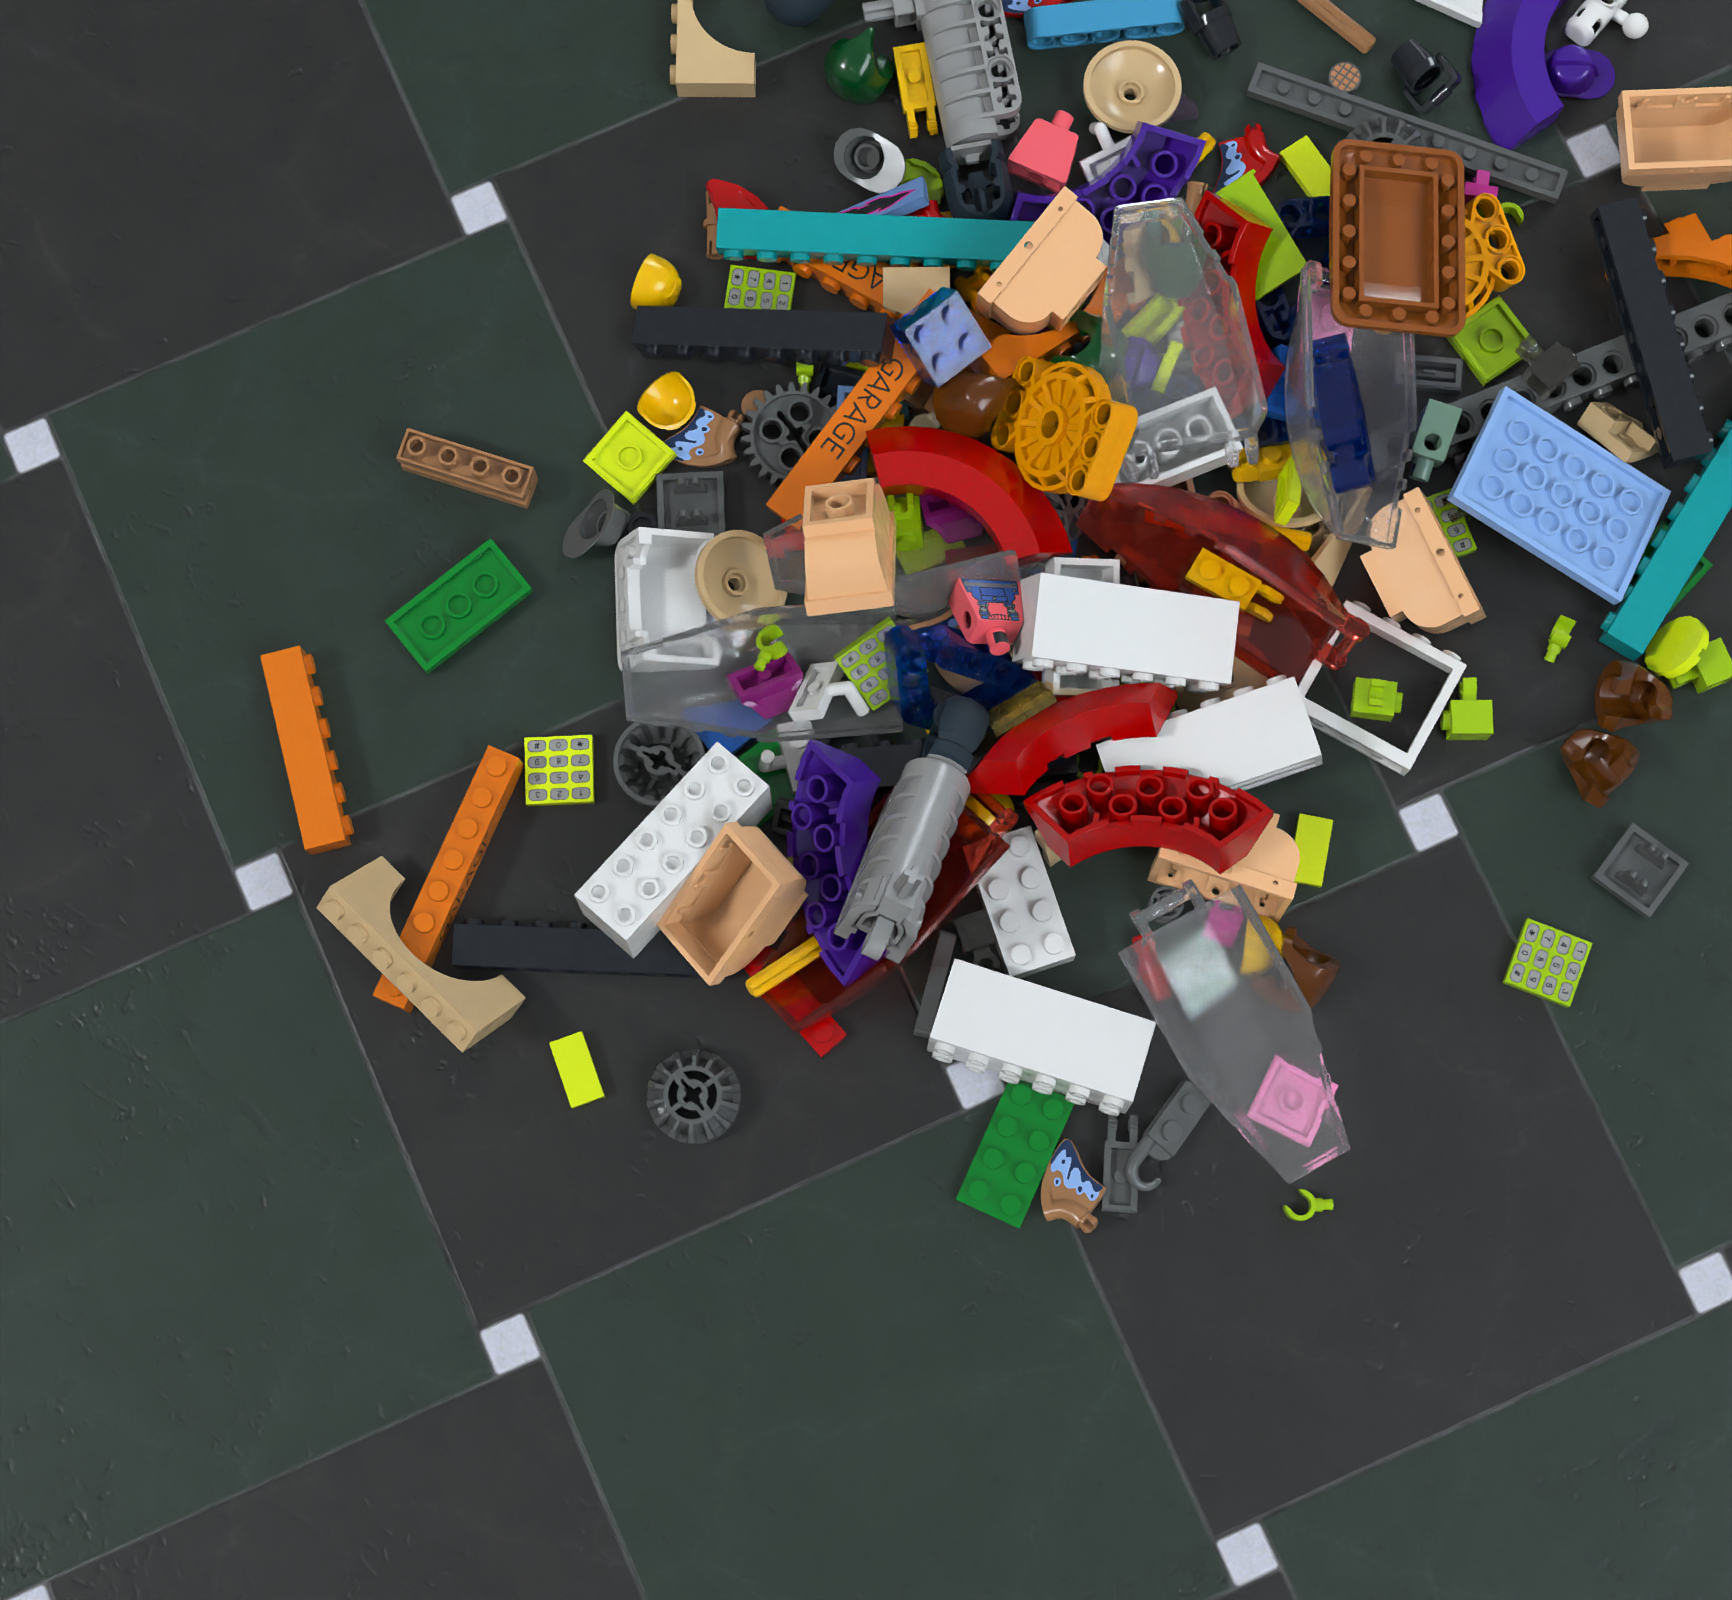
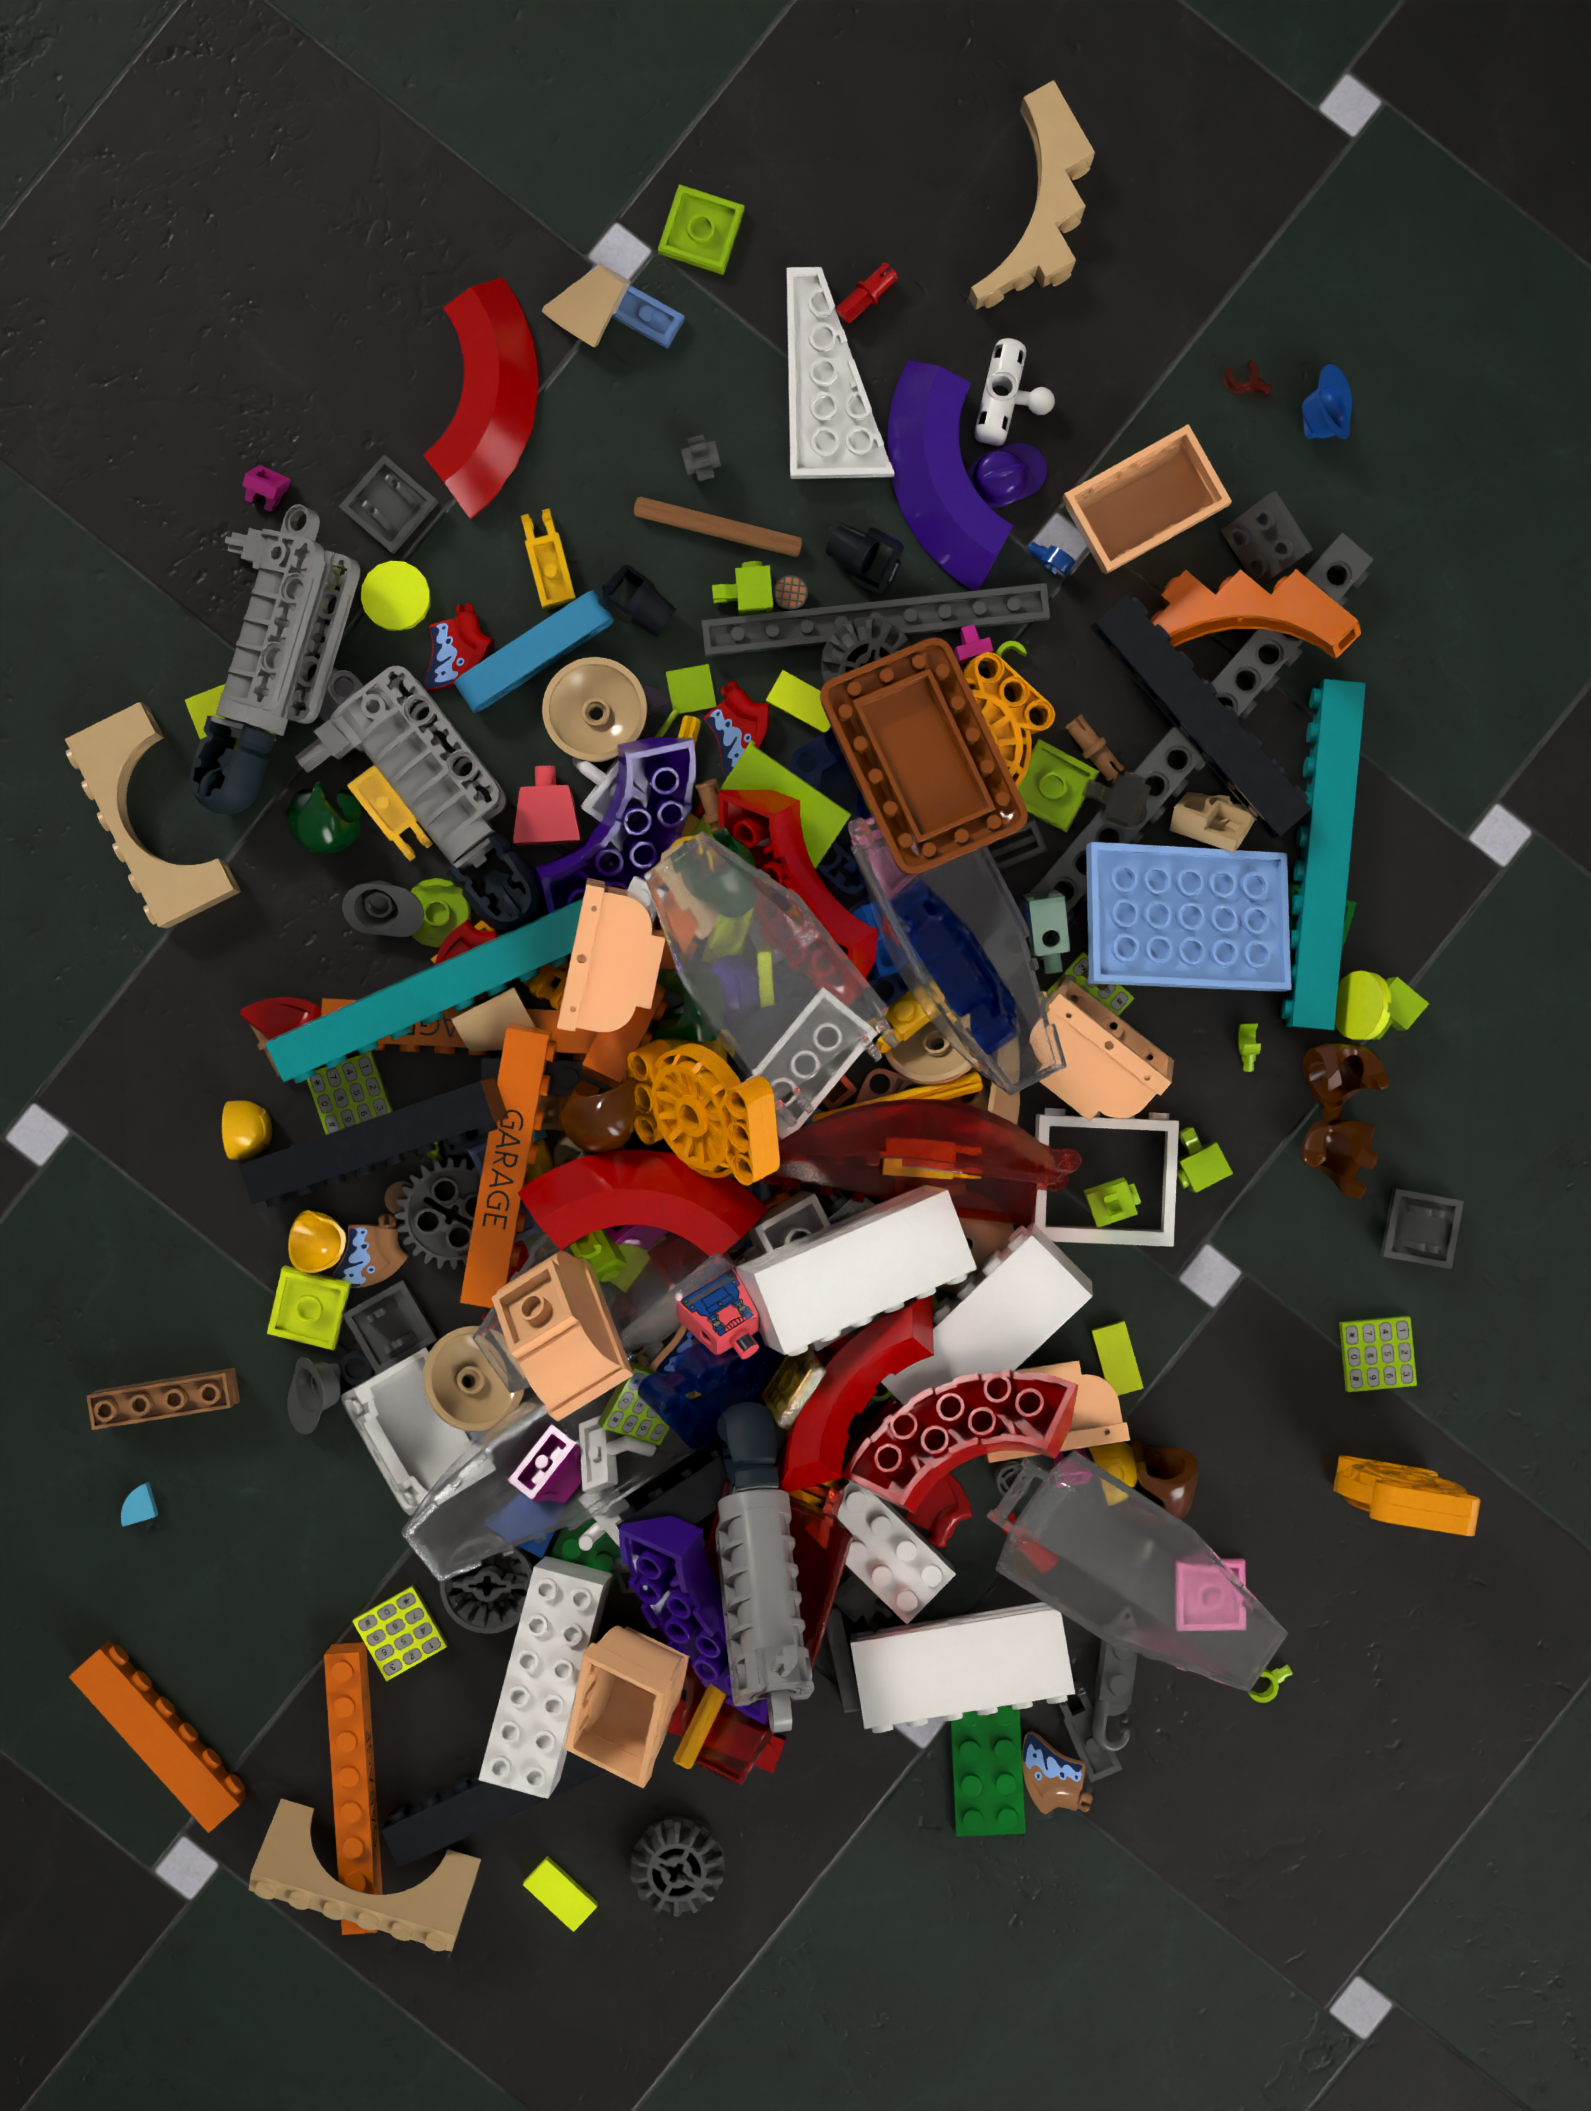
camera: 30 degrees left, 10 degrees up
green plate [385,538,534,674] -> none
lime piece [753,624,789,672] -> none
medium blue tile [837,176,929,216] -> none
clear blue brick [889,287,992,388] -> none
neon yellow tile [1274,454,1304,526] -> none
none -> medium azure tile [121,1482,159,1527]
none -> lime piece [655,664,717,737]
none -> lime brick [712,561,773,616]
none -> red arm [905,1472,973,1548]
none -> blue piece [1028,542,1075,576]
none -> medium nougat pin [1064,714,1125,782]
none -> light orange piece [1333,1455,1481,1536]

